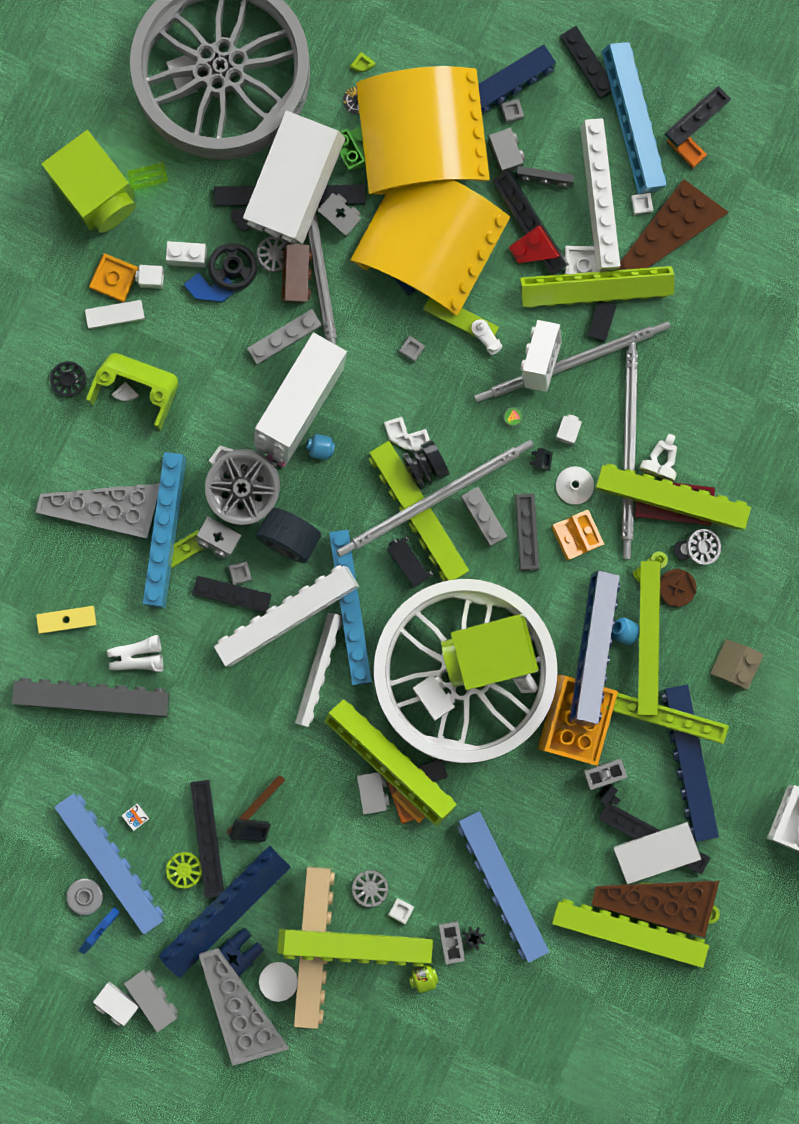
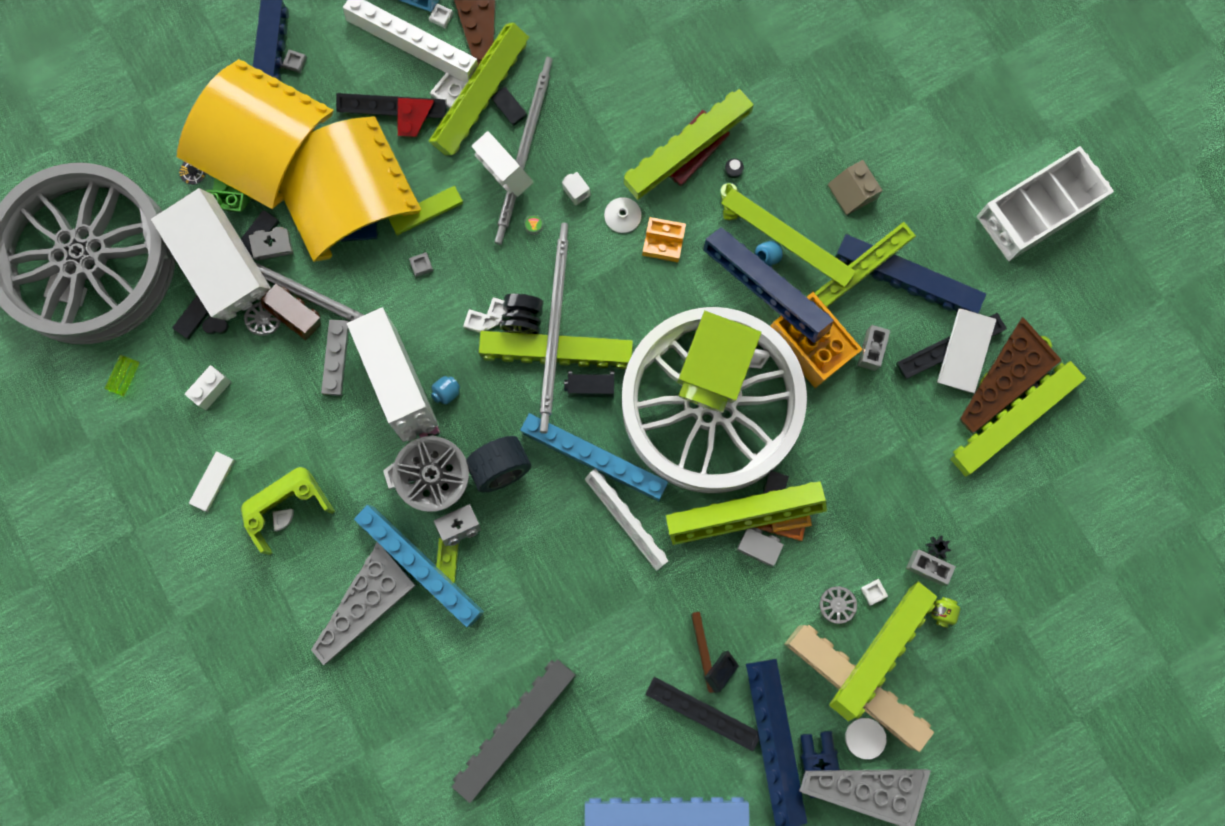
camera: 50 degrees left, 5 degrees down
light yellow tile [36,606,97,634] -> none
lime container [42,129,136,233] -> none
black wheel [50,361,86,397] -> none
light orange tile [89,253,139,303] -> none
white piece [107,635,163,672] -> none
tile [122,804,149,831] -> none
white brick [135,265,164,289] -> none
lime wheel [166,852,202,889] -> none
blue tile [184,273,237,303] -> none
black plate [192,575,272,613] -> none
black wheel [208,243,257,291] -> none
white brick [214,565,359,667] -> none
light grey tile [229,561,252,585] -> none
lime tile [350,52,376,72] -> none
white brick [413,675,455,721] -> none
medium blue brick [457,811,549,963] -> none
light grey brick [461,487,507,548] -> none
white piece [472,320,502,355] -> none
light grey brick [489,128,525,174] -> none
dark grey tile [515,493,539,571] -> none
dark grey plate [516,166,574,189] -> none
black tile [530,448,553,471] -> none
black tile [595,784,621,806] -> none
light grey axle [622,332,638,559] -> none
white piece [639,434,677,482] -> none
reddish brown tile [660,569,697,607] -> none
light grey wheel [686,529,721,565] -> none

